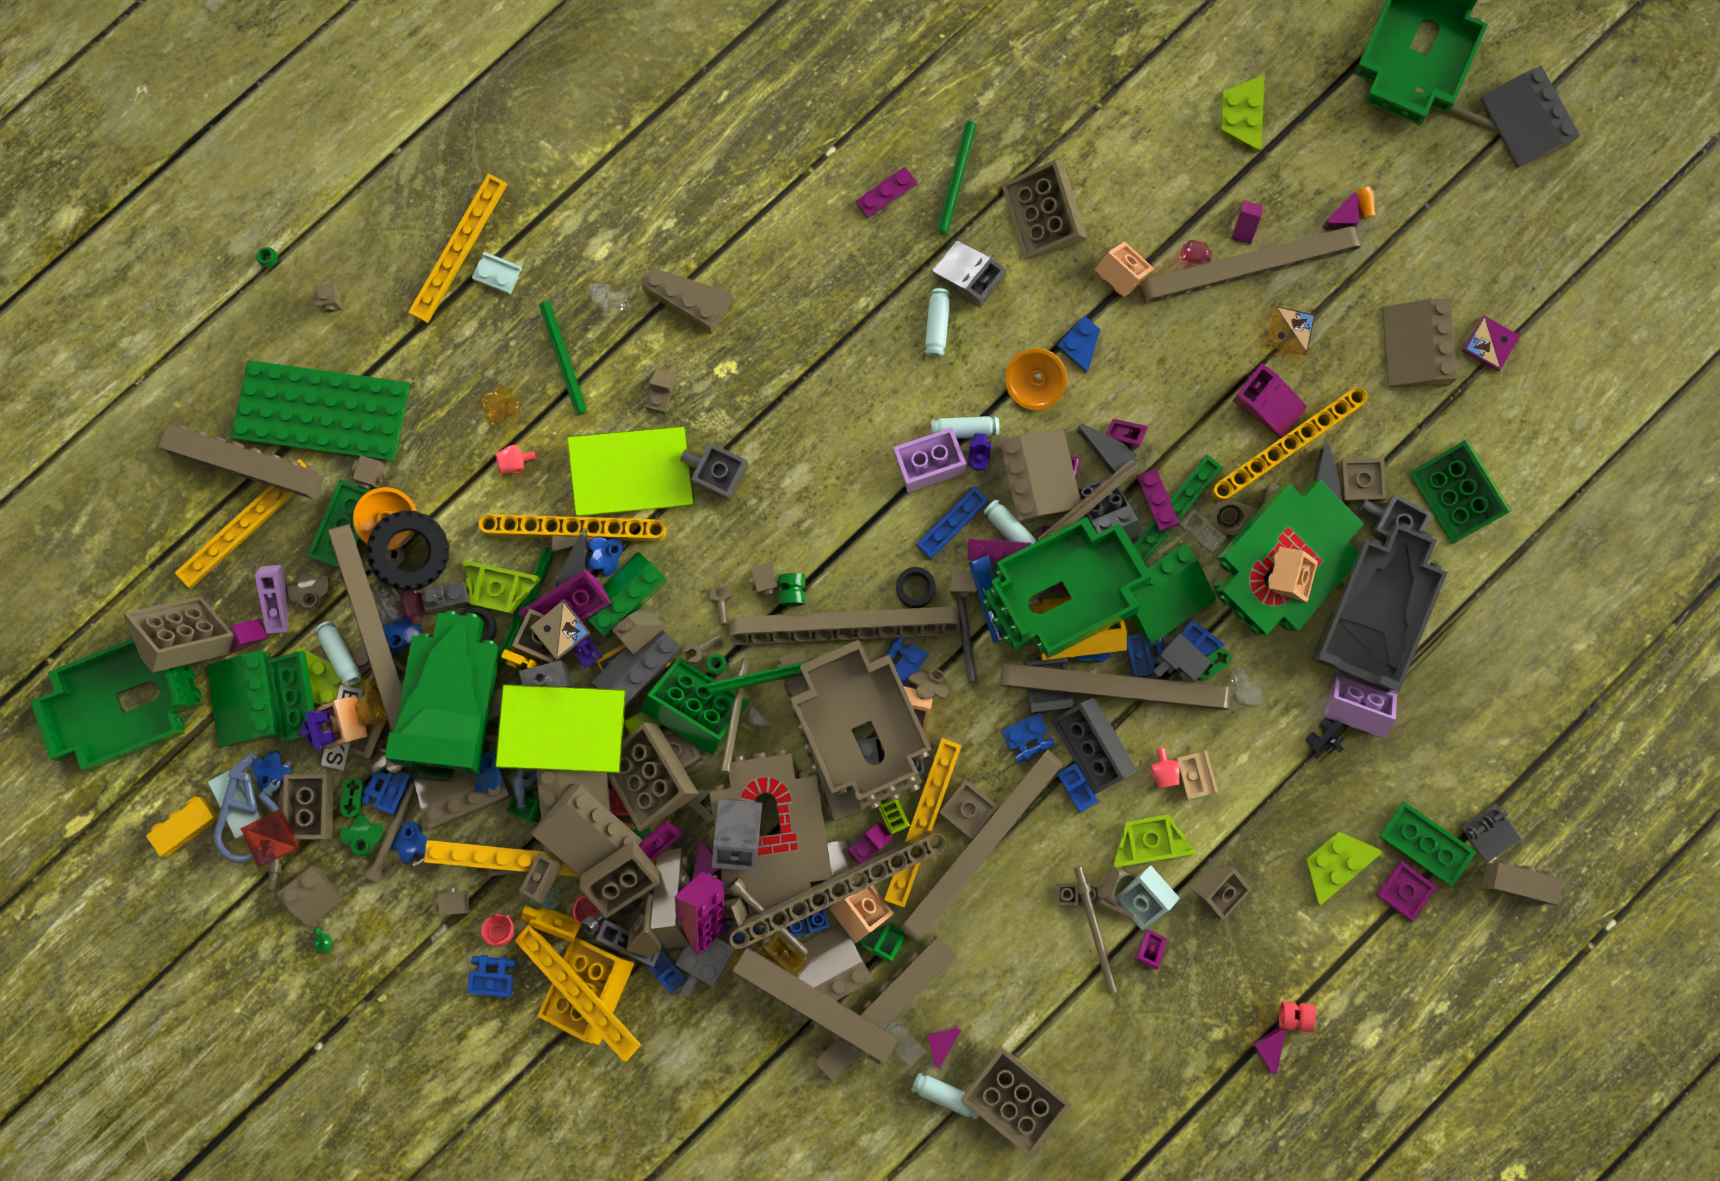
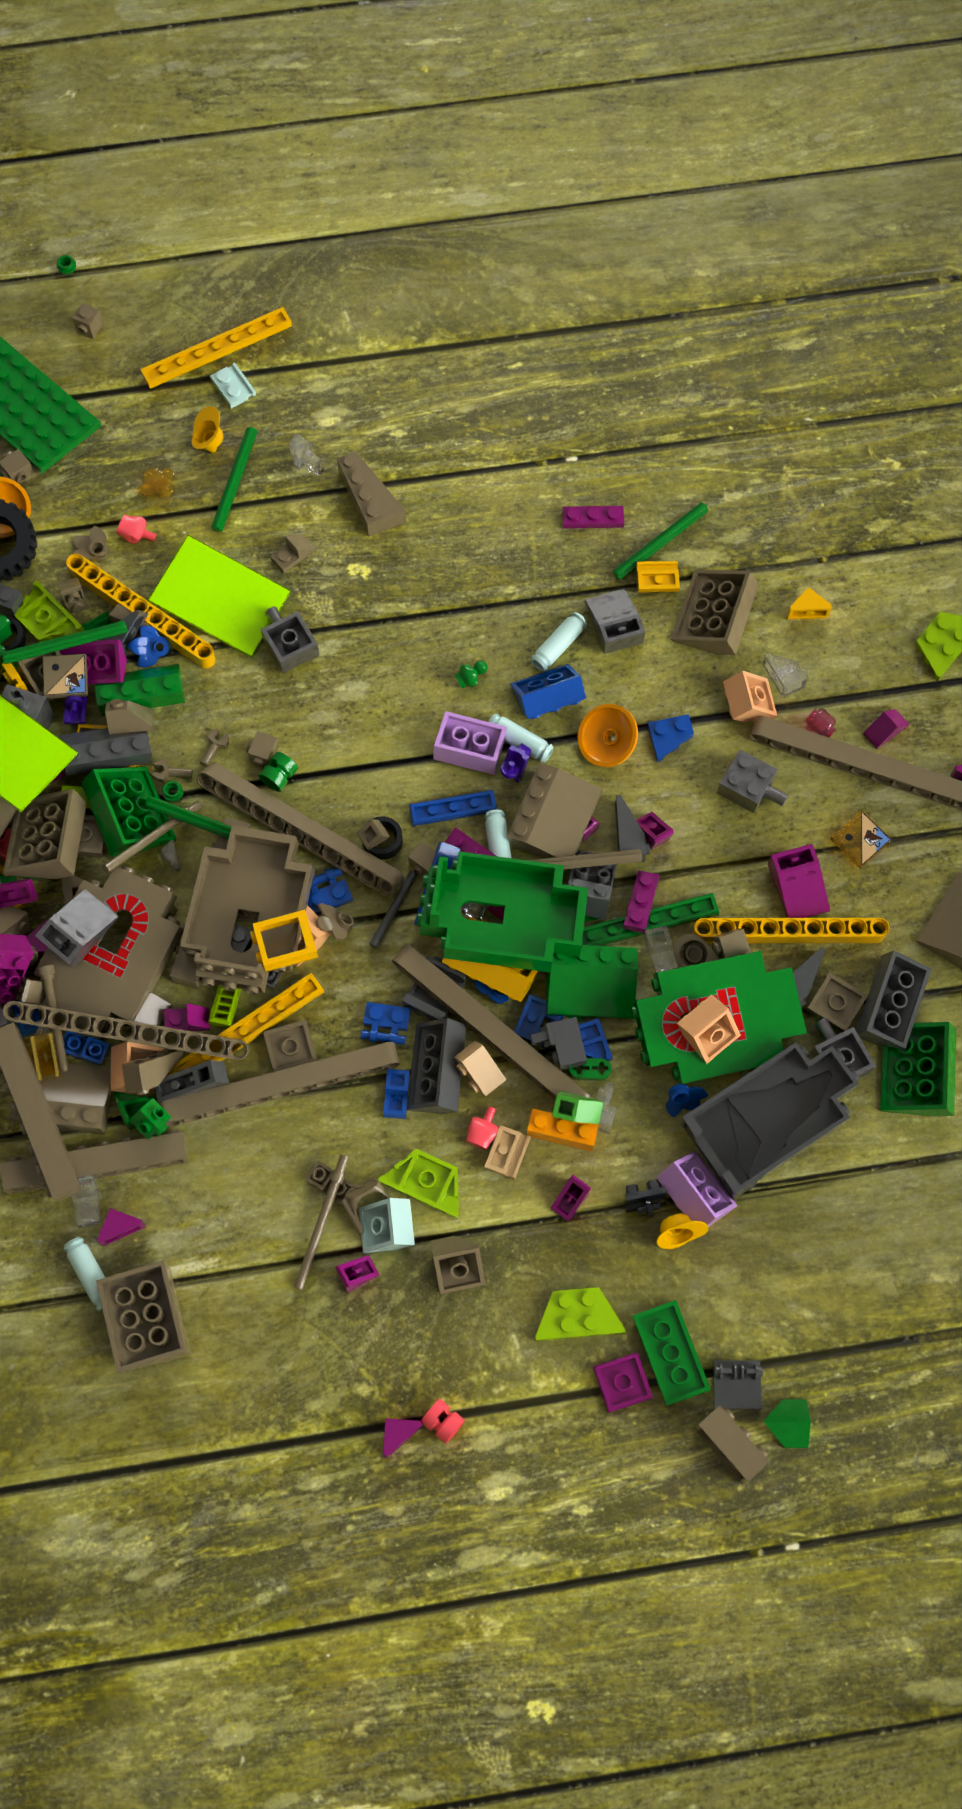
camera: 30 degrees right, 10 degrees down
none -> green axle [2,621,127,664]
none -> dark tan slope [58,577,89,614]
none -> dark tan plate [73,526,109,561]
none -> dark tan slope [122,1049,184,1095]
none -> green brick [129,1098,172,1140]
none -> dark grey slope [155,1060,229,1103]
none -> yellow piece [191,406,223,453]
none -> yellow window [250,910,318,972]
none -> dark tan slope [356,819,390,850]
none -> green animal [454,660,488,689]
none -> tan brick [454,1041,506,1096]
none -> blue slope [510,664,586,719]
none -> light orange brick [526,1108,599,1152]
none -> magenta slope [551,1175,591,1222]
none -> bright green slope [552,1091,604,1124]
none -> yellow plate [636,561,680,593]
none -> yellow piece [657,1213,709,1249]
none -> blue plate [666,1084,708,1117]
none -> dark tan brick [712,928,750,958]
none -> flat silver brick [717,750,788,813]
none -> clear slope [762,653,808,698]
none -> green slope [763,1399,811,1448]
none -> yellow slope [787,587,832,620]
none -> dark grey slope [856,950,932,1049]

